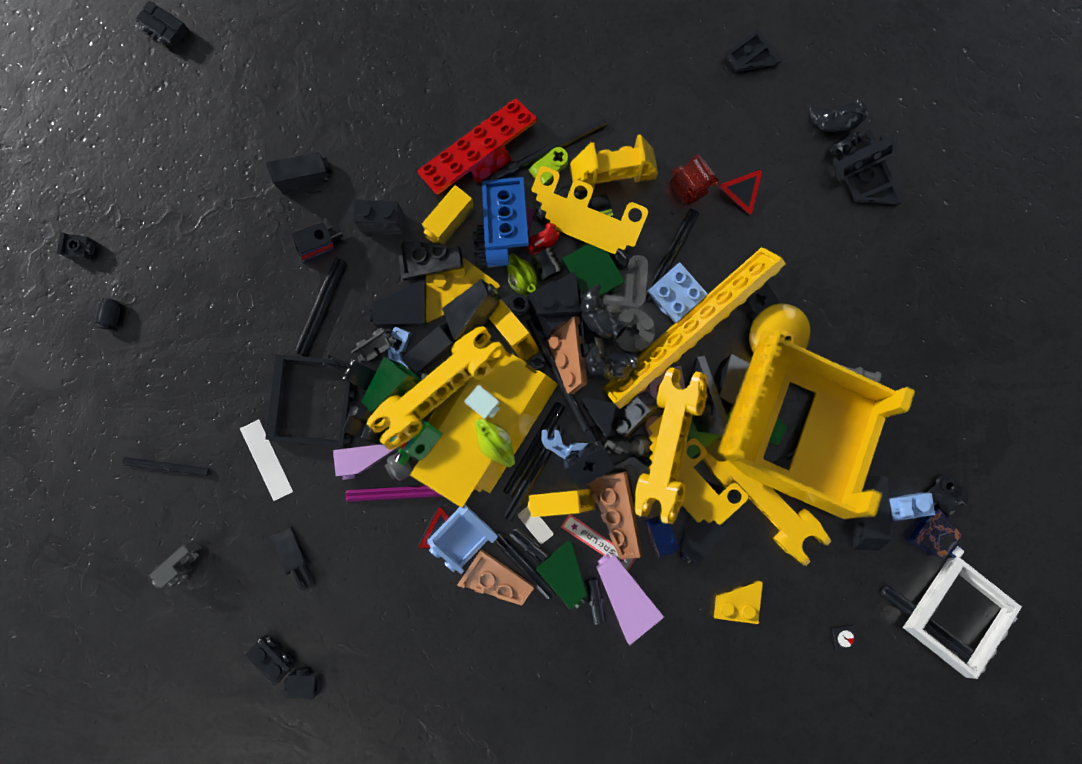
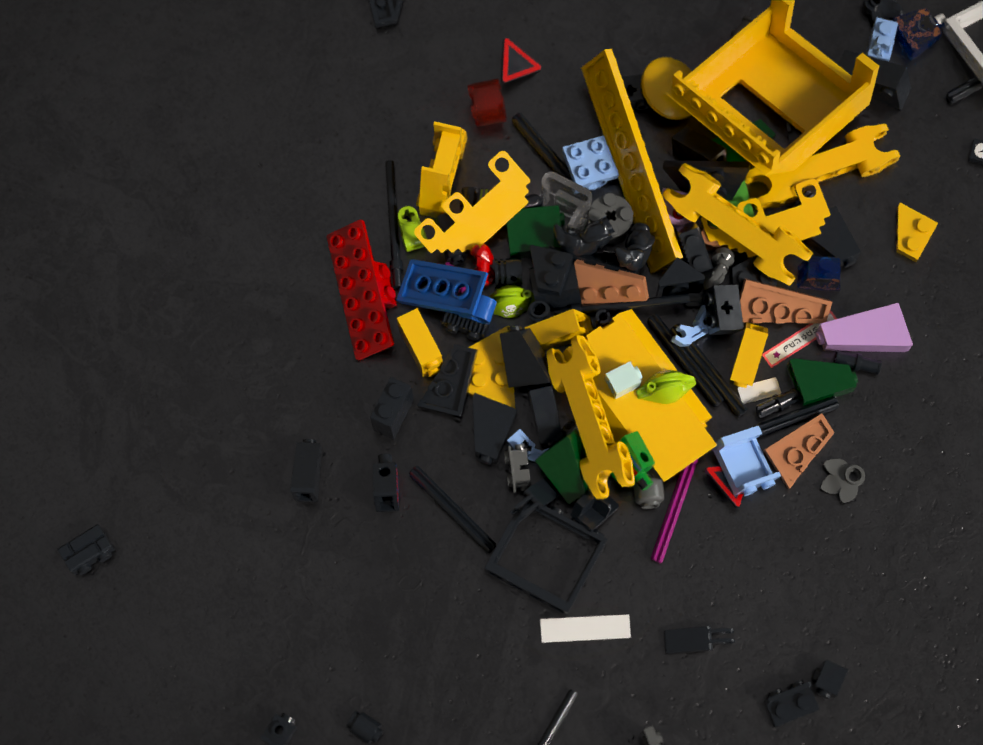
camera: 65 degrees left, 10 degrees down
lavender slope [333,444,399,480] -> none
none -> dark grey plate [821,459,865,503]

